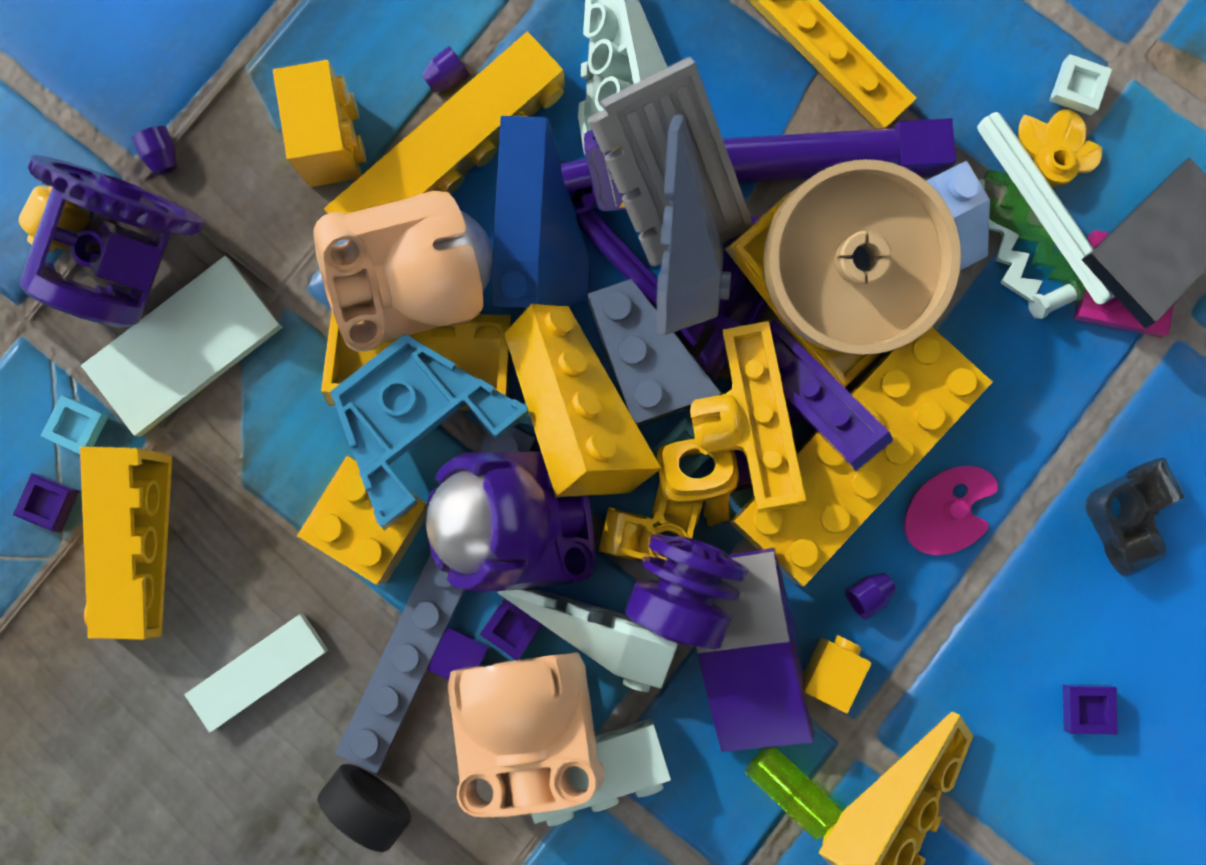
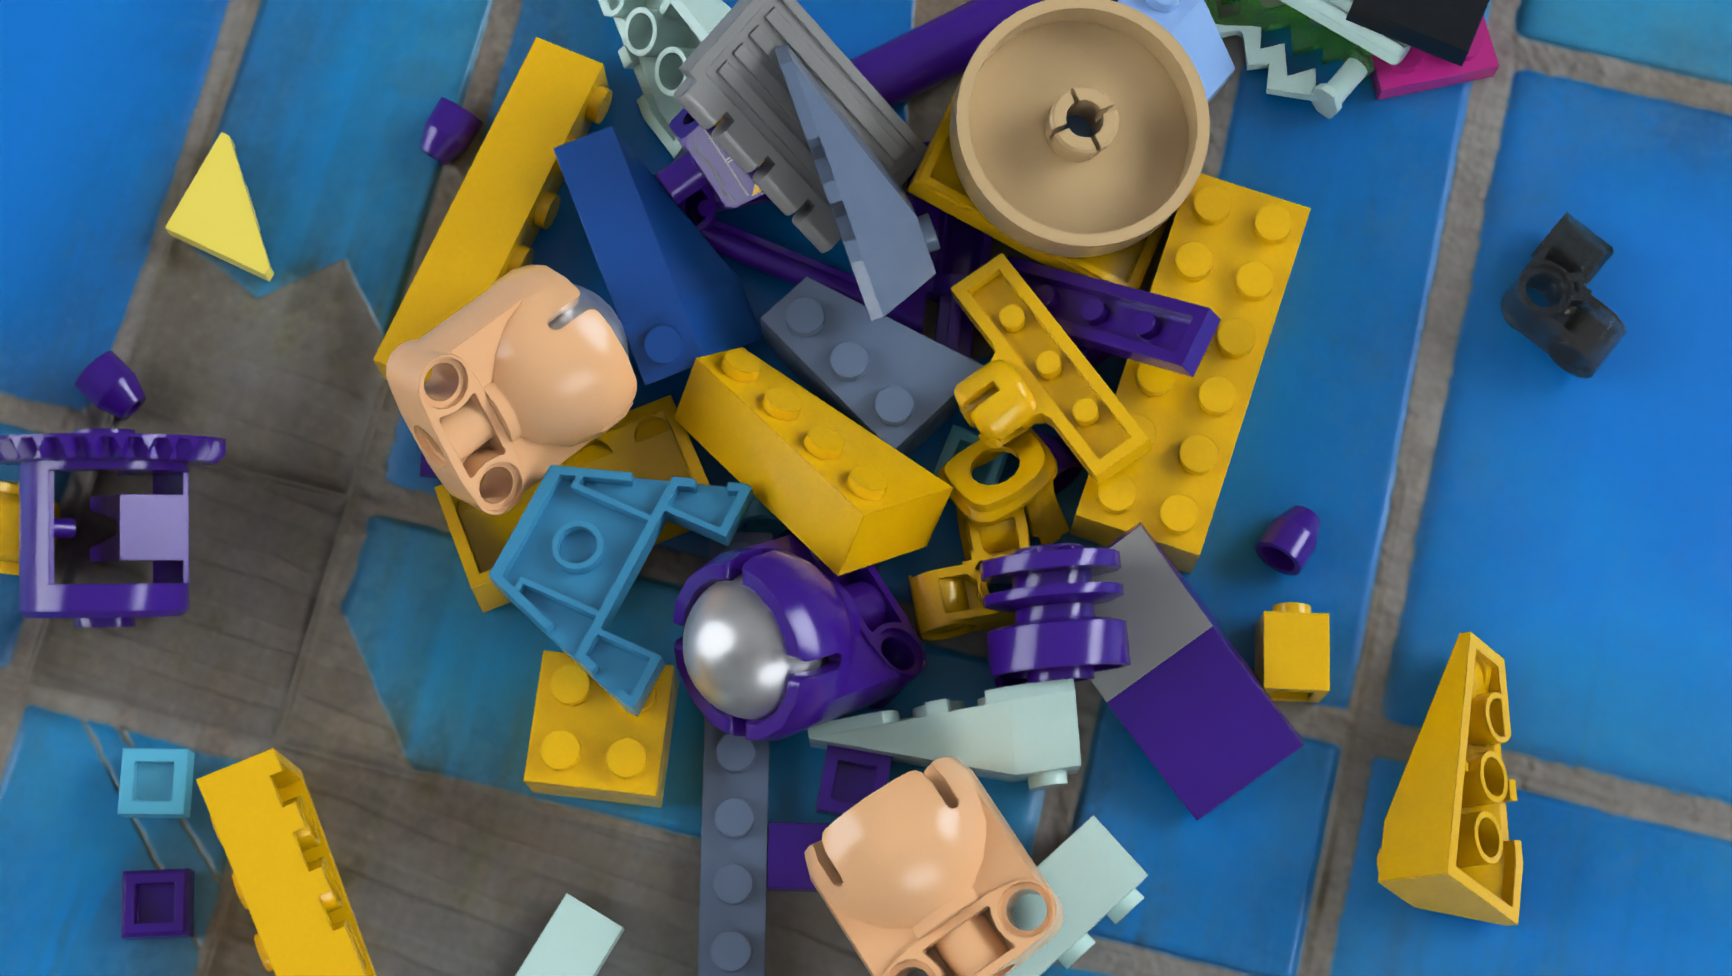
camera: 25 degrees left, 10 degrees down
dark purple hinge [70,230,104,267] -> none
light aqua tile [81,256,283,437] -> none
yellow brick [273,60,366,187] -> none
clear neon green axle [744,746,842,840] -> none
dark pink piece [903,466,998,556] -> none
dark purple plate [1063,684,1118,735] -> none
none -> light yellow tile [165,132,274,282]

